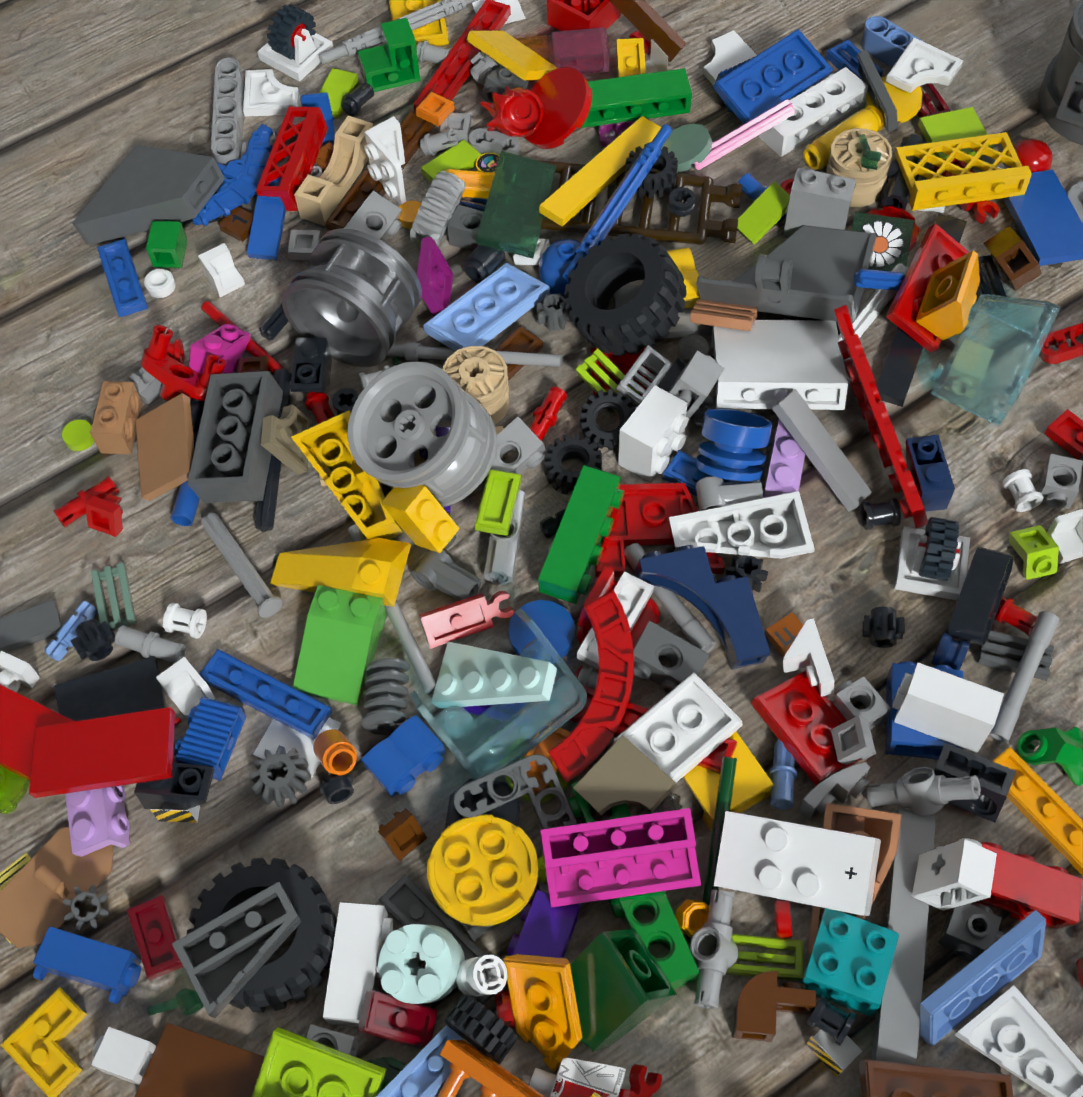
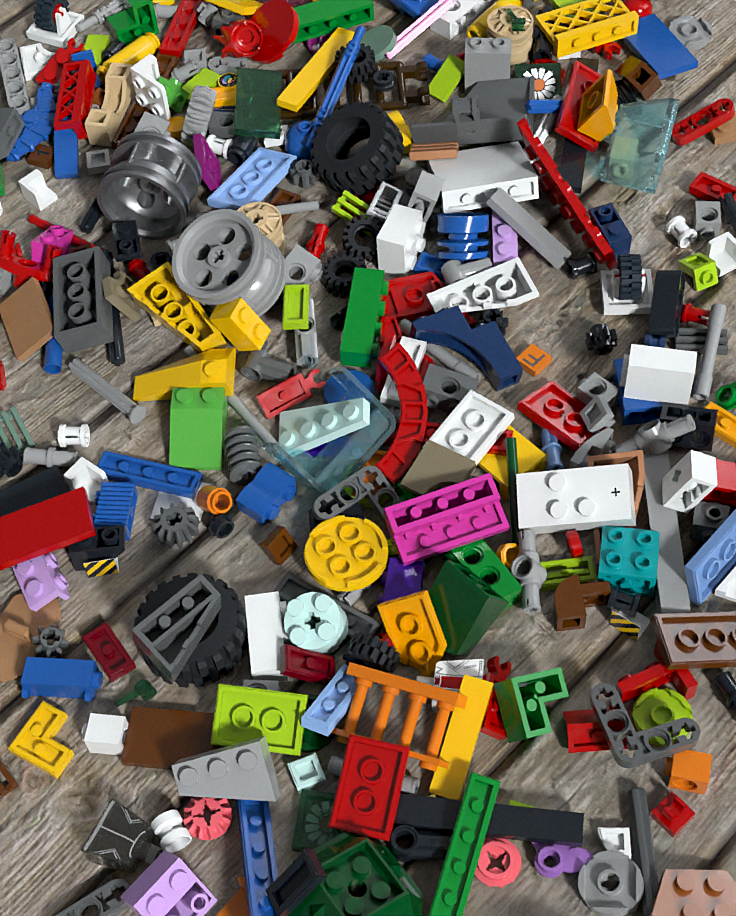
camera: 10 degrees left, 5 degrees down
orange tile [415,92,455,126] -> none
white wheel [456,955,507,997] -> none
white slope [783,618,834,697] -> none
none -> red plate [35,38,85,94]
none -> yellow axle [96,32,161,84]
none -> bright green brick [157,76,190,113]
none -> white bush [206,134,233,159]

